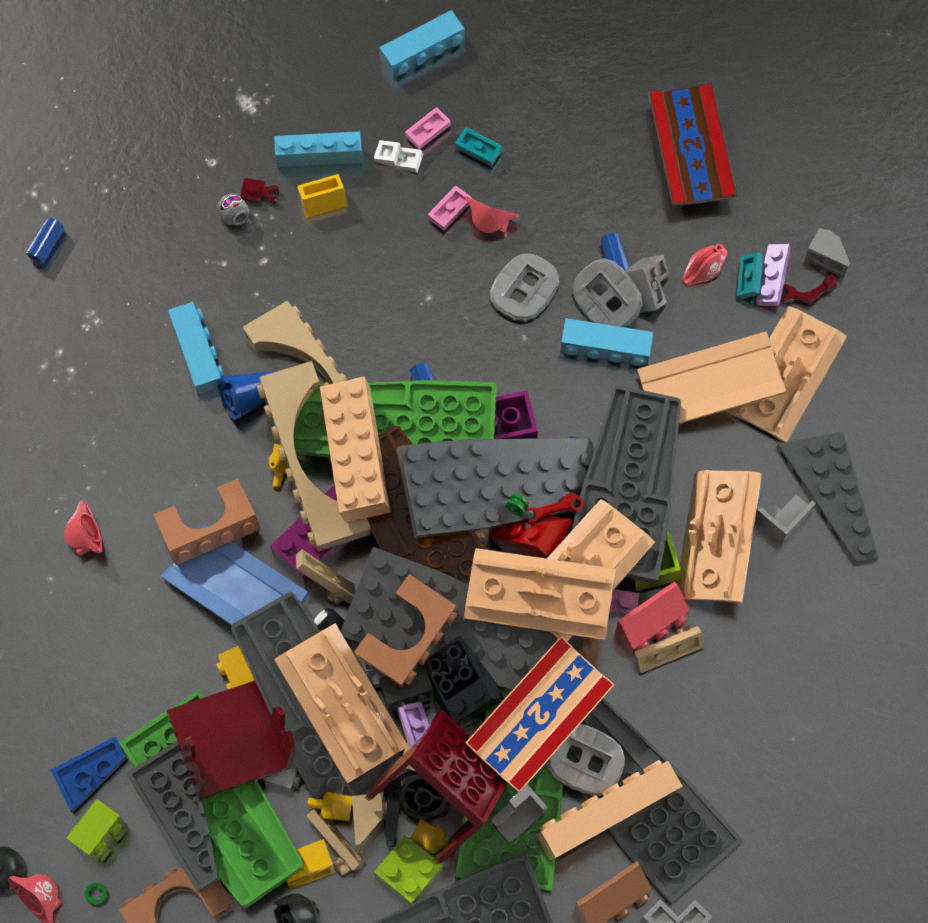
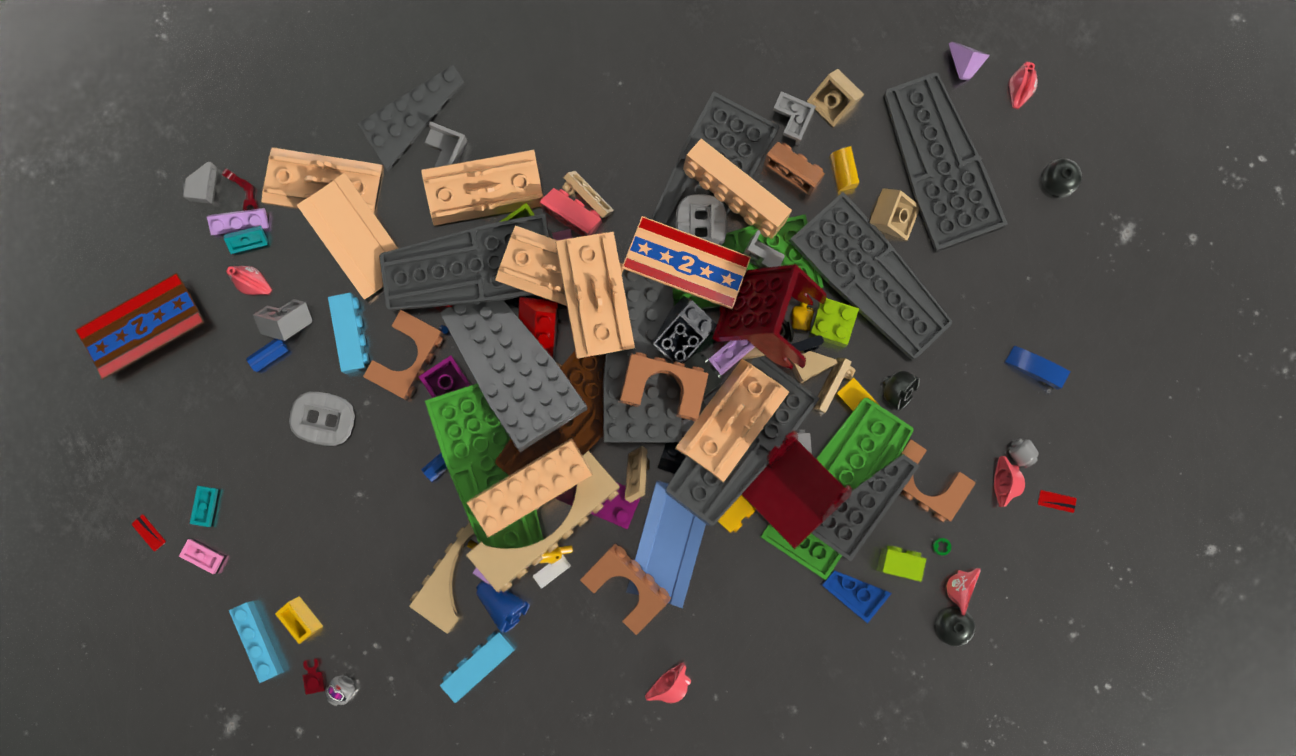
camera: 110 degrees left, 15 degrees up
yellow piece [307,792,352,821] -> none
white slope [374,140,423,173] -> none
medium azure brick [379,10,465,77] -> none
bright pink plate [428,186,472,231] -> none
coral hat [465,196,520,233] -> none
green bush [505,494,529,516] -> none
red brick [525,493,584,522] -> none
light grey piece [573,258,643,328] -> none
none -> red sticker [131,514,166,551]
none -> nougat arch [363,310,444,400]
none -> white sticker [533,554,571,588]

